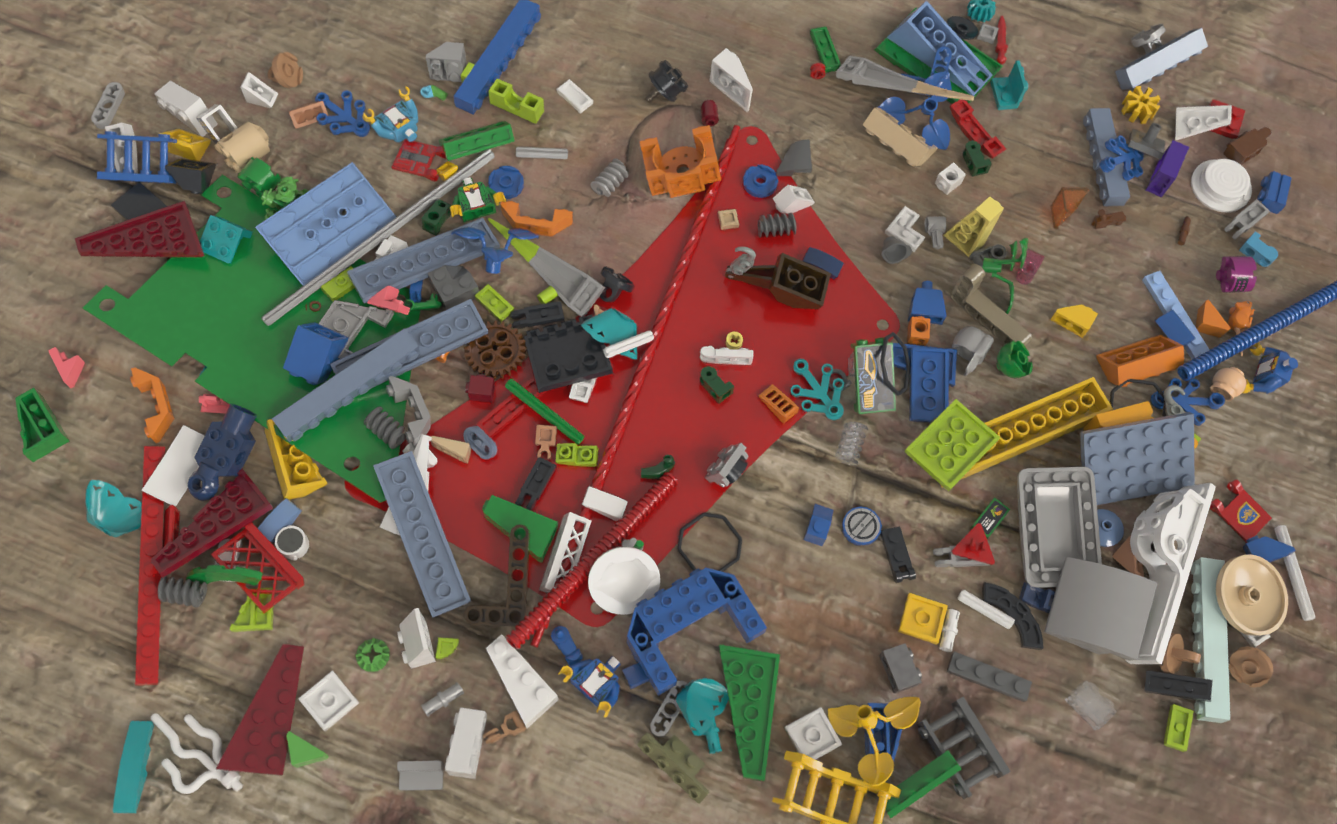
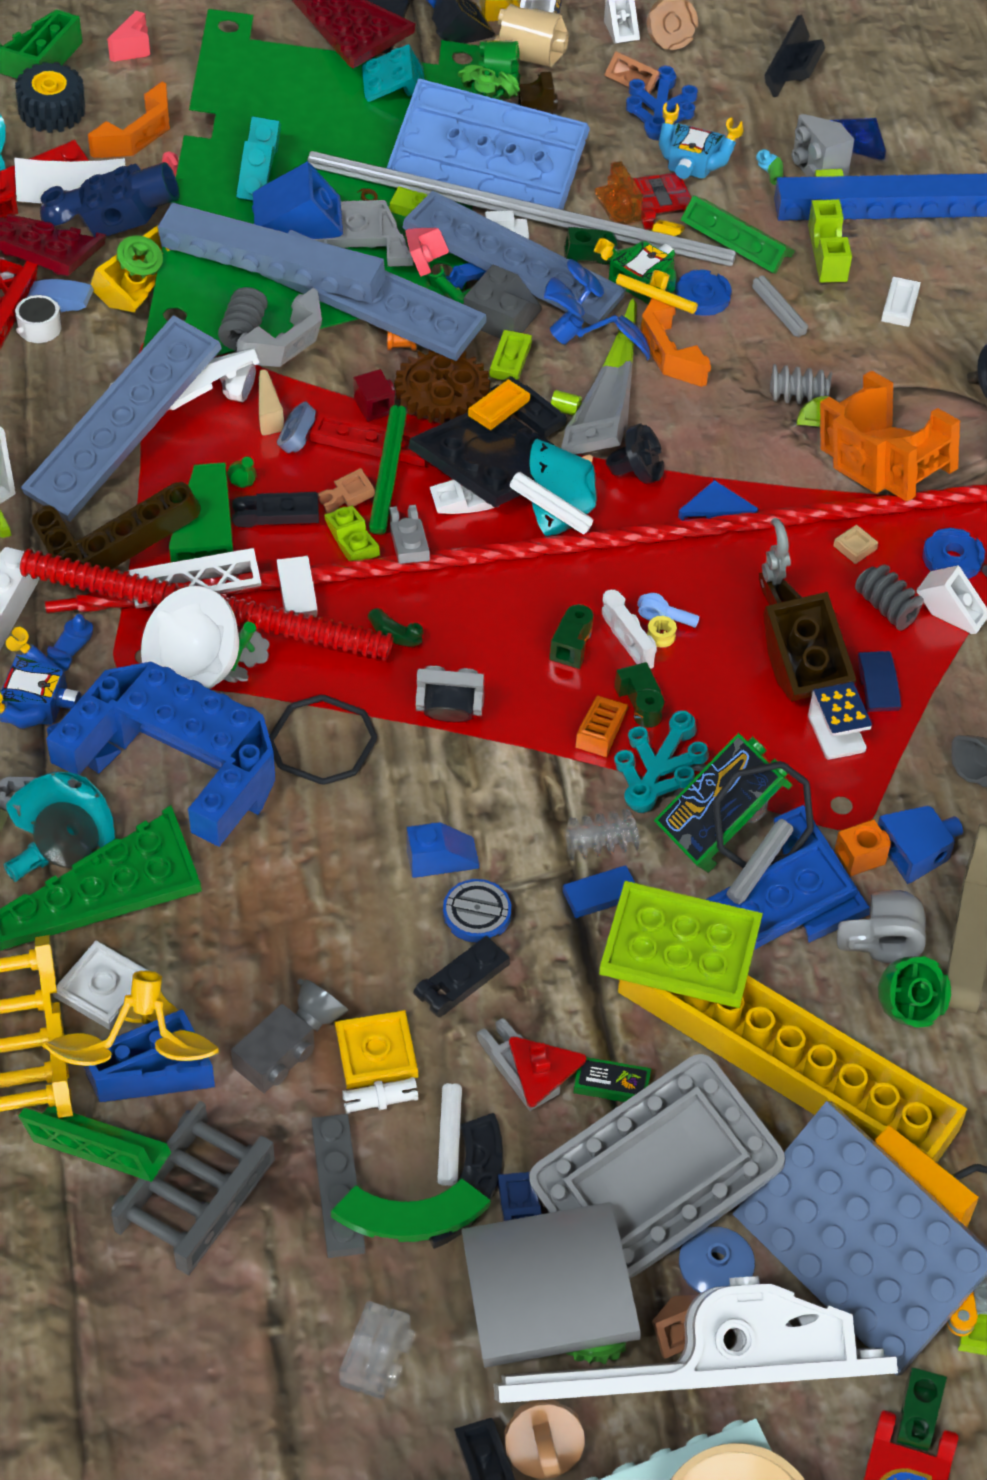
camera: 65 degrees right, 15 degrees down
none -> black wheel [15,62,85,133]
none -> clear smoke dish [33,802,99,868]
none -> bright green gear [116,235,163,278]
none -> green rock [227,457,257,488]
none -> teal arch [236,116,281,201]
none -> dark grey piece [295,978,349,1032]
none -> green tile [331,1178,491,1242]
none -> light grey hinge [389,505,430,564]
none -> light orange tile [468,379,530,430]
none -> dark brown brick [518,72,558,114]
none -> blue tile [563,865,635,918]
none -> clear orange bracket [595,161,643,225]
none -> dark green leg [614,662,664,728]
none -> yellow bar [616,274,698,314]
none -> light blue plate [637,593,700,628]
none -> blue tile [678,480,758,520]
none -> light grey axle [727,819,793,904]
none -> black bracket [764,15,825,97]
none -> lime tile [796,396,829,427]
none -> piece [808,682,872,760]
none -> clear blue wing [831,118,886,160]
none -> dark green leg [896,1367,947,1451]

